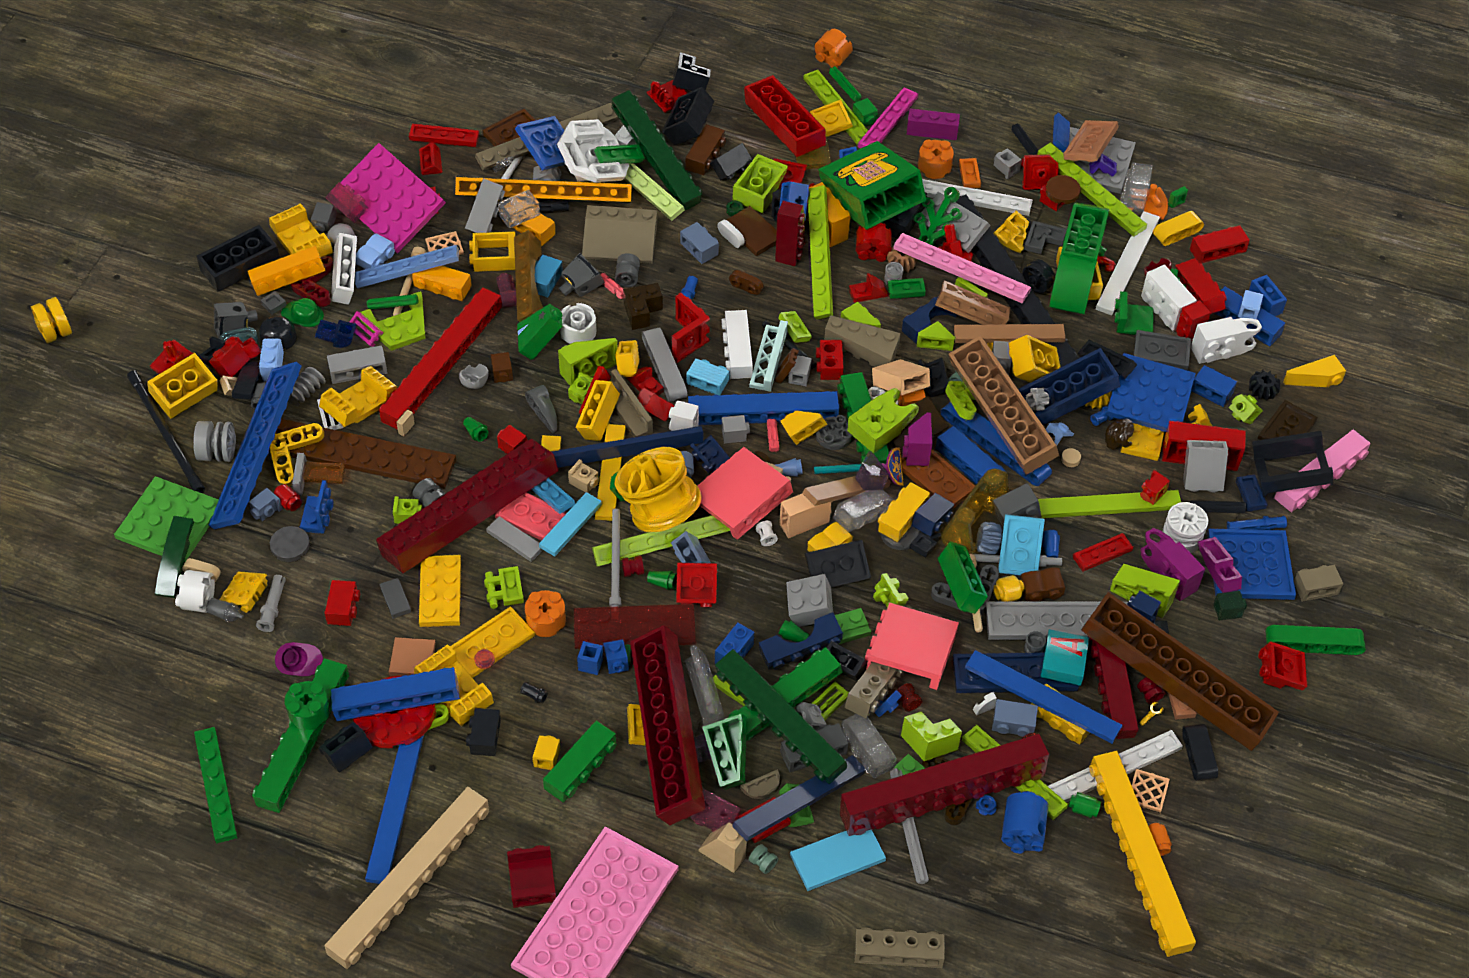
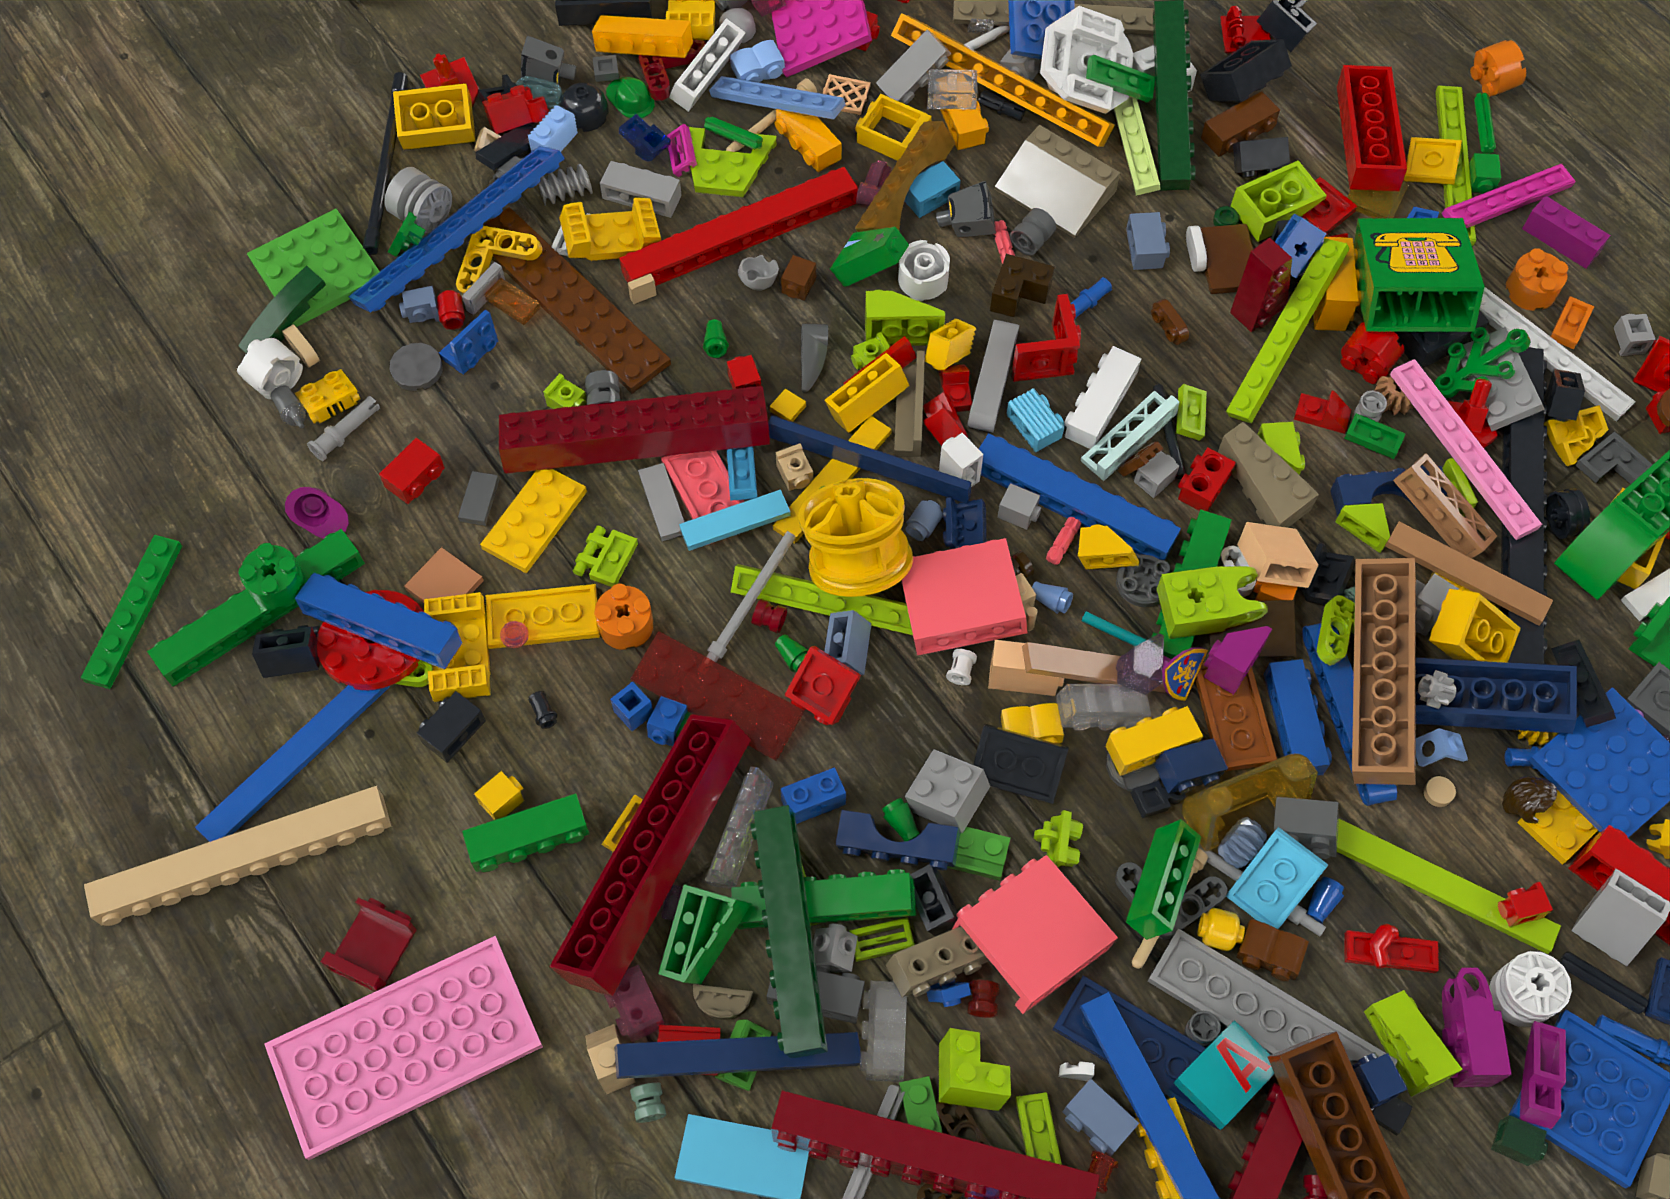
camera: 35 degrees right, 10 degrees up
none -> green plate [388,211,426,257]
none -> red arm [1369,924,1399,969]
none -> black brick [1545,369,1585,422]

